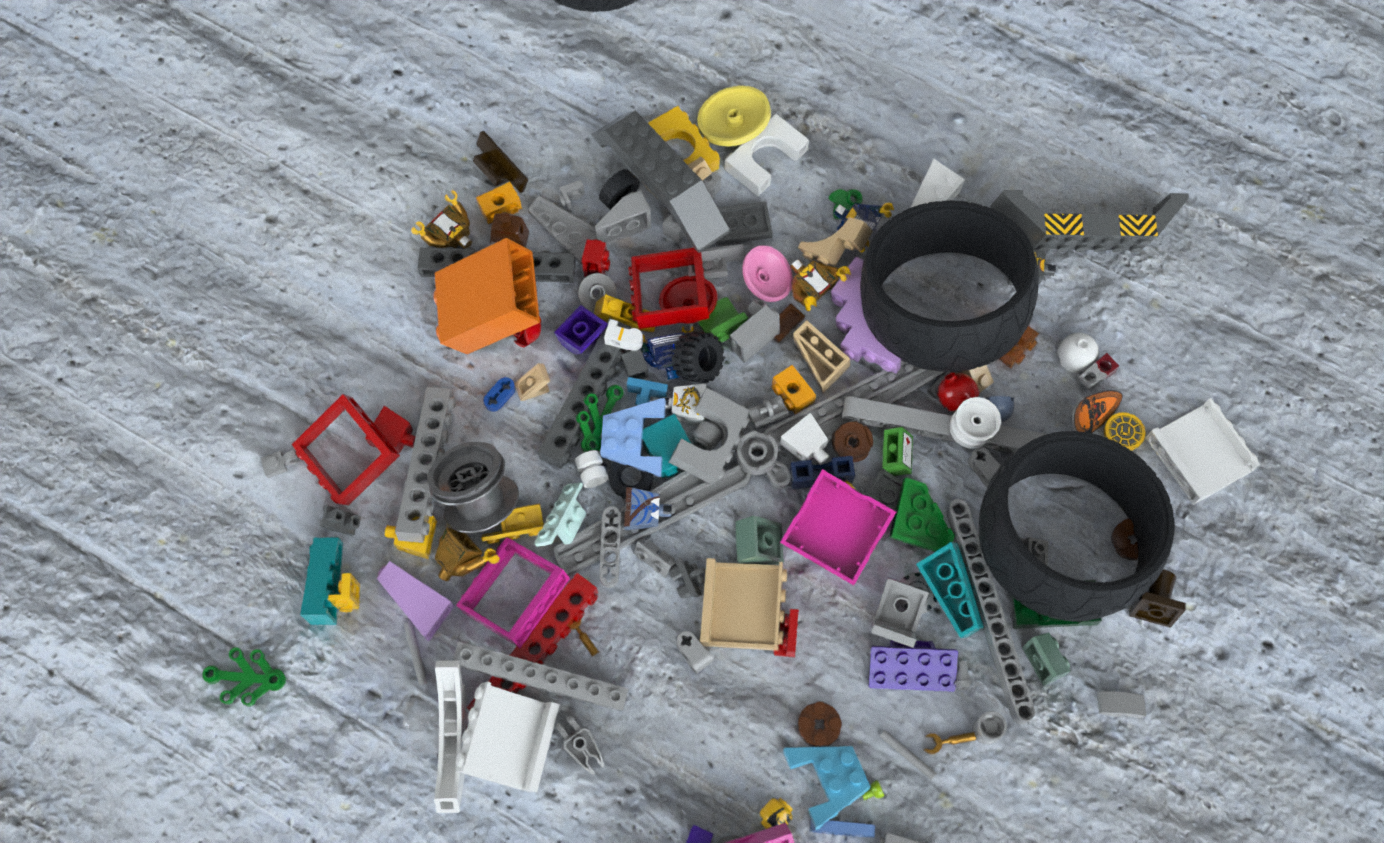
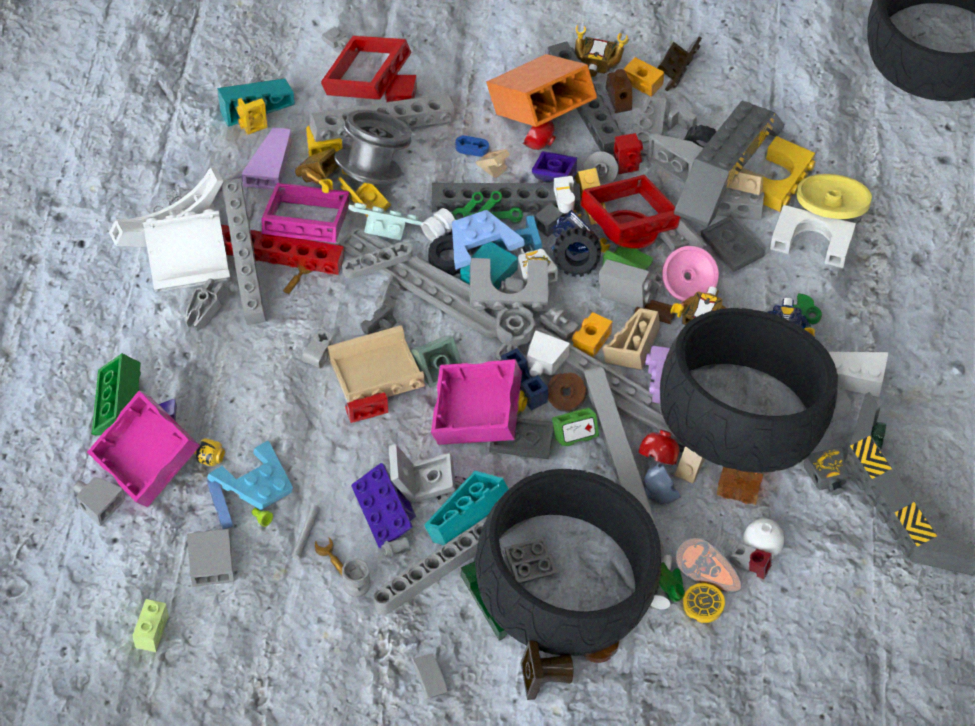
camera: 65 degrees right, 15 degrees down
green plant [202,647,286,707] -> none
dark grey hips [320,505,361,536] -> none
torso [624,487,672,530] -> none
tan arch [798,217,873,266] -> none
reddish brown plate [798,701,842,747] -> none
green plate [889,477,955,552] -> none
white wheel [949,397,1001,449] -> none
sand green slope [1022,632,1071,686] -> none
white panel [1145,398,1260,505] -> none

